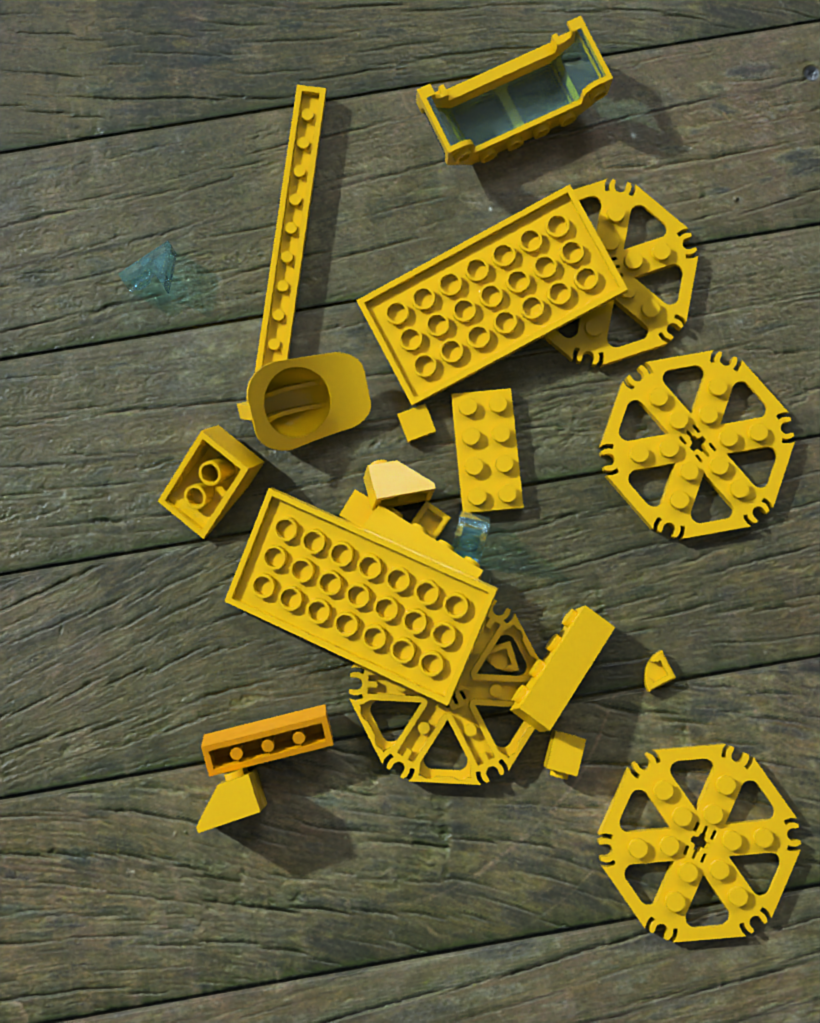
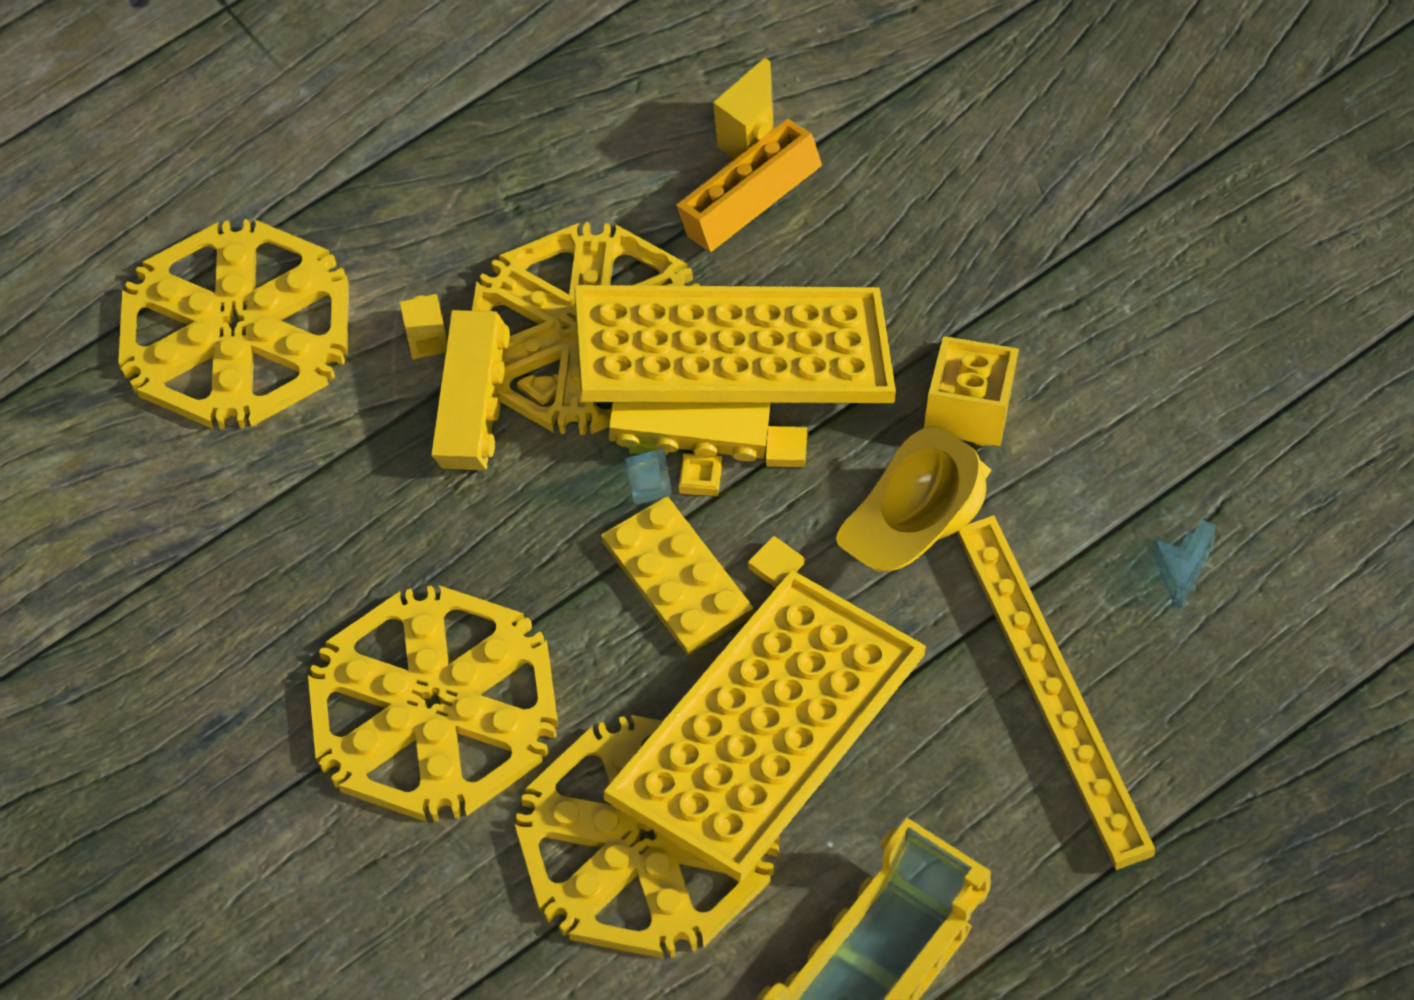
camera: 160 degrees right, 25 degrees down
yellow slope [363,459,436,511] -> none
yellow tile [644,650,676,692] -> none

